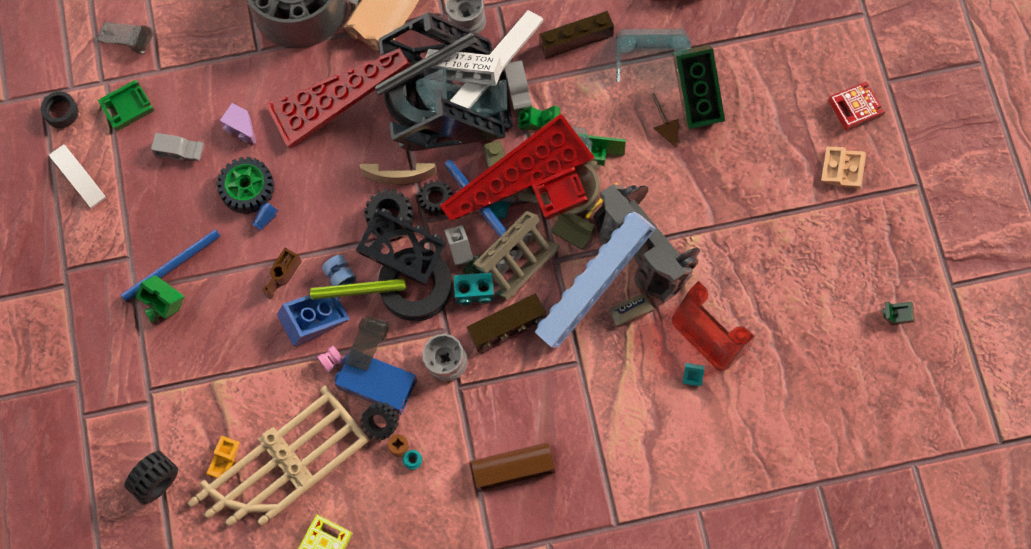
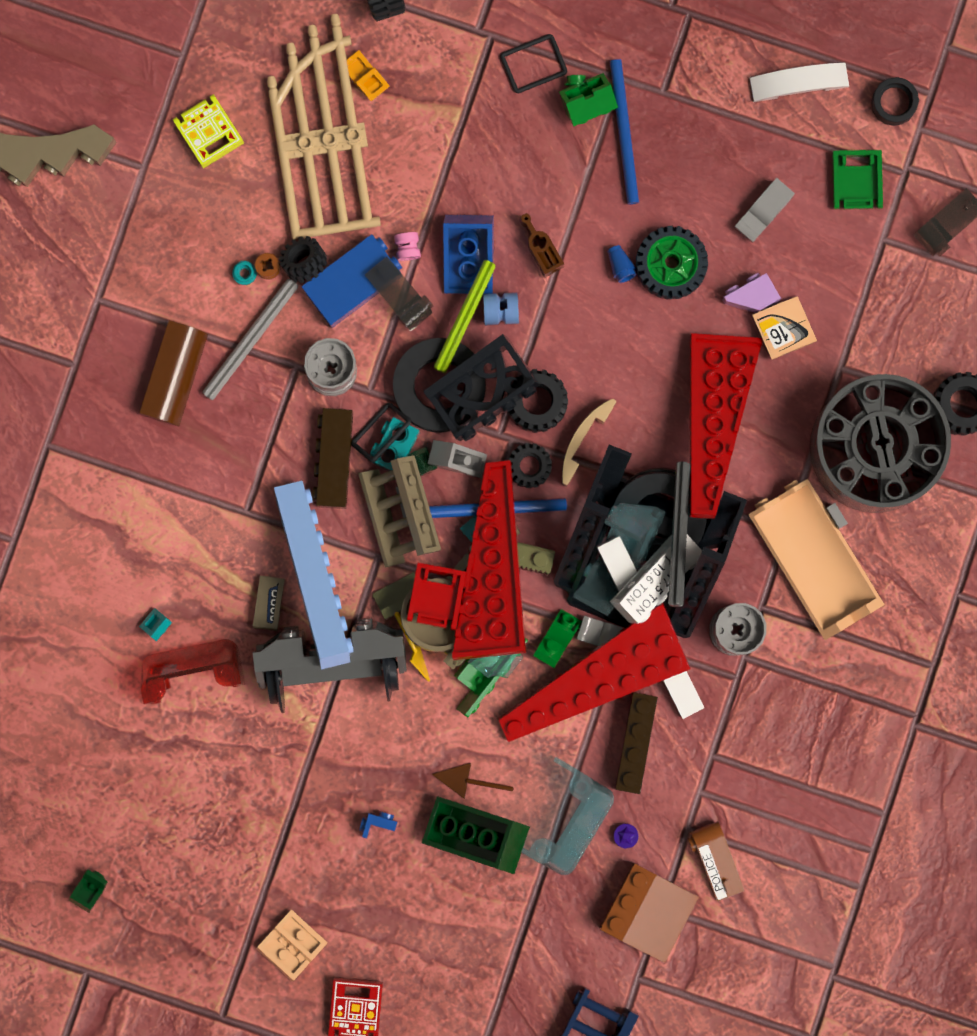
camera: 115 degrees right, 15 degrees up
none -> light grey axle [203,279,298,400]
none -> black piece [351,403,411,462]
none -> blue bracket [359,811,398,839]
none -> red wing [499,602,690,742]
none -> black piece [500,34,567,93]
none -> dark purple tile [614,824,639,848]
none -> slope [753,296,817,360]

